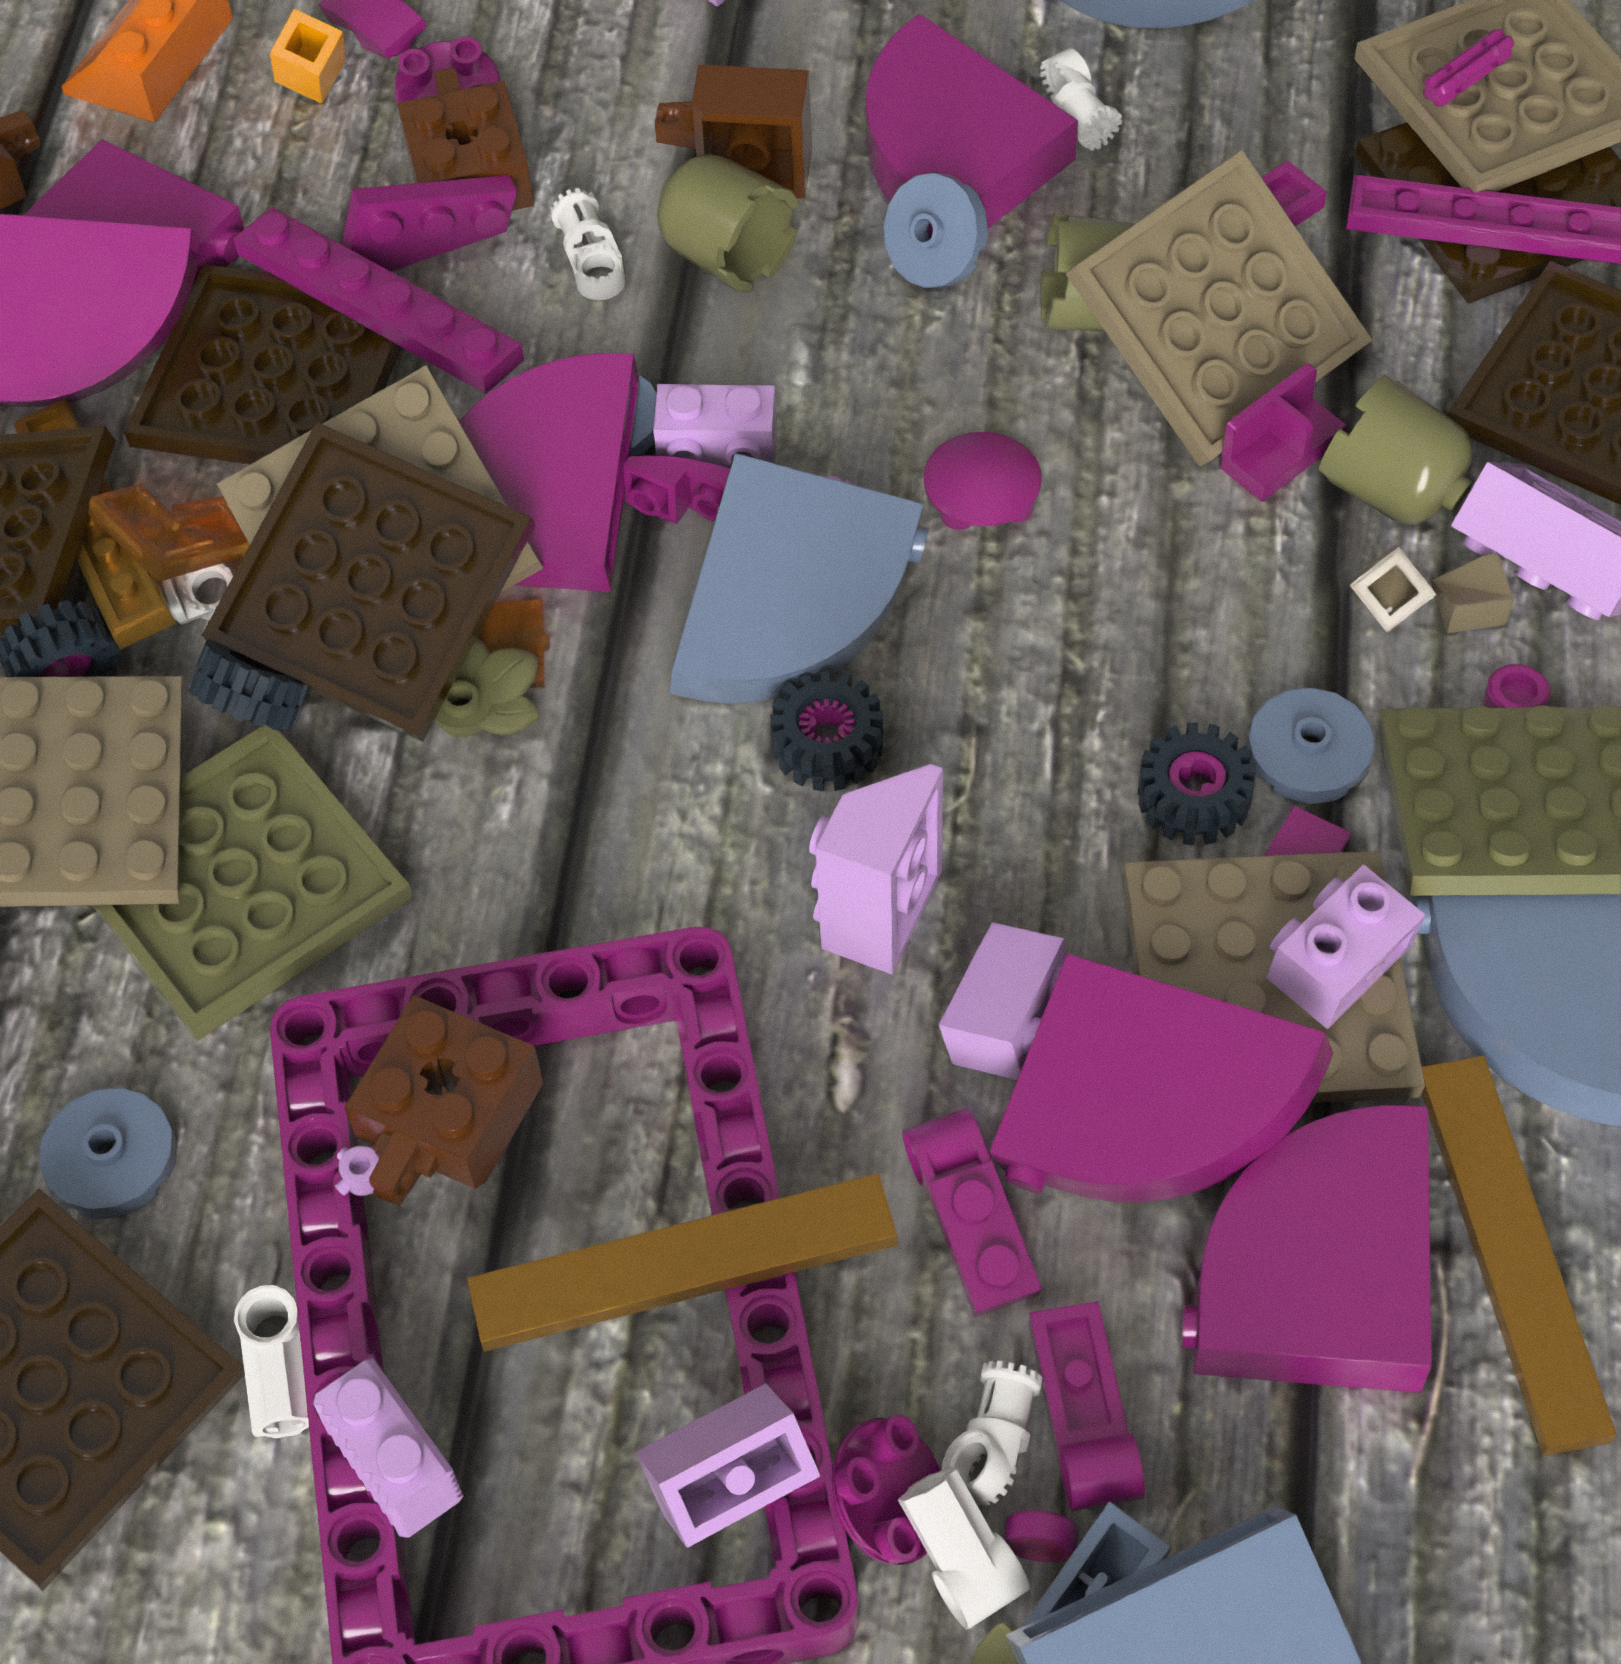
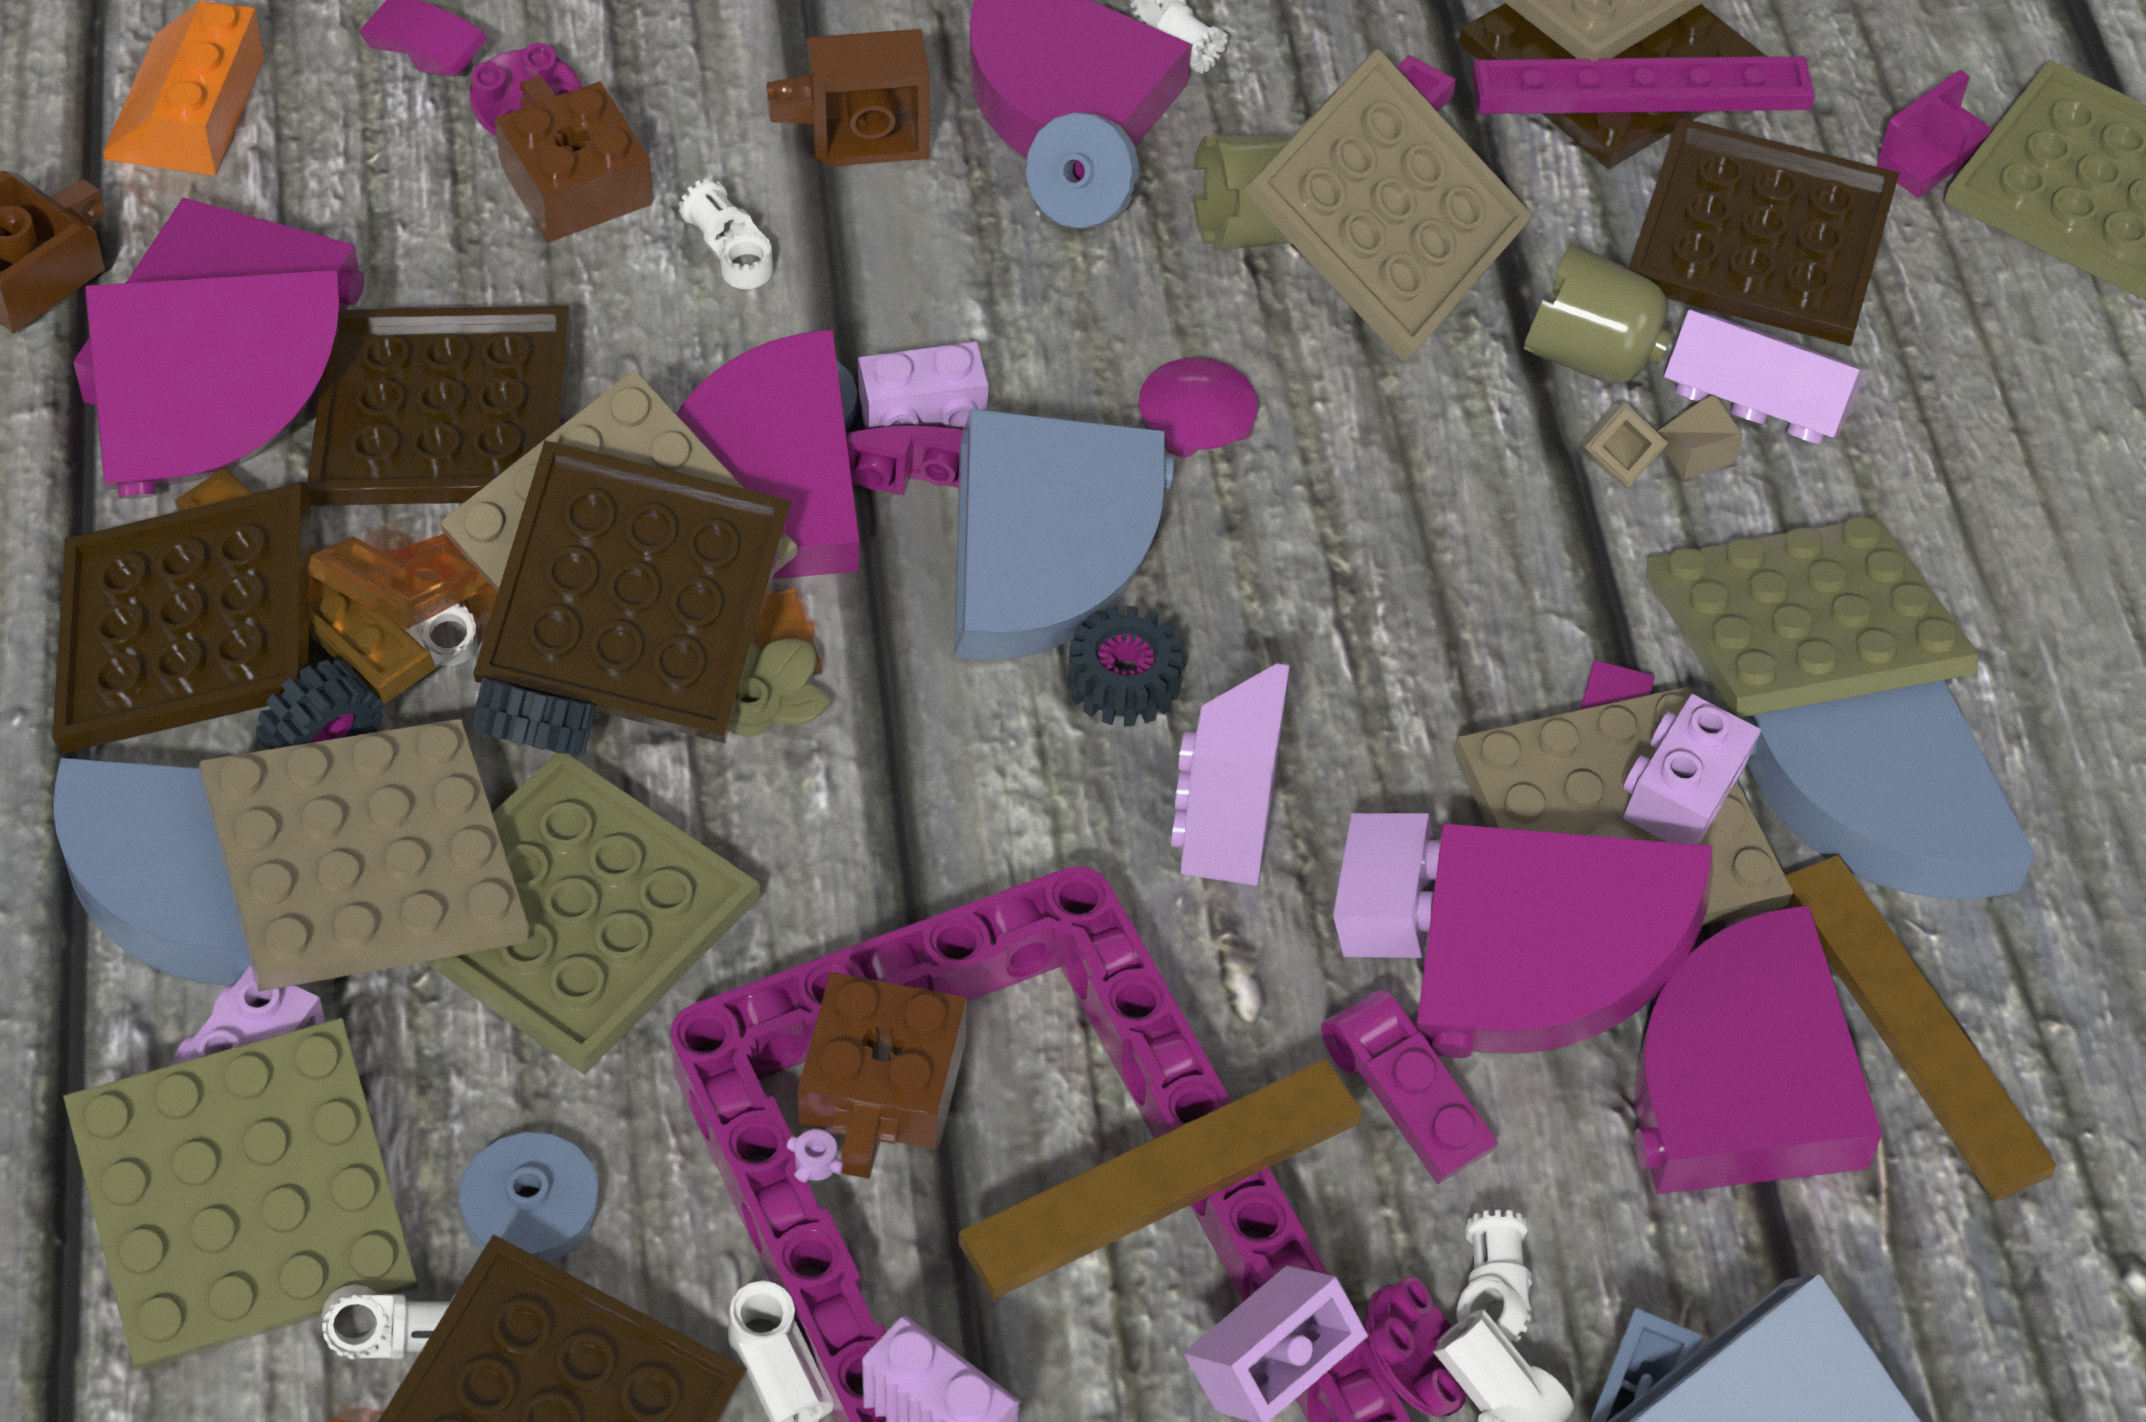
camera: 20 degrees left, 5 degrees down
magenta plate [233,207,524,394] -> none
light orange brick [270,9,346,104] -> none
magenta wing [341,175,517,272] -> none
olive cylinder [657,154,799,292] -> none
magenta tile [1004,1510,1079,1563] -> none
magenta plate [1028,1301,1145,1511] -> none
black bush [1137,722,1256,845] -> none
magenta panel [1220,363,1347,502] -> none
sand blue plate [1247,688,1375,804] -> none
magenta tile [1484,664,1550,708] -> none

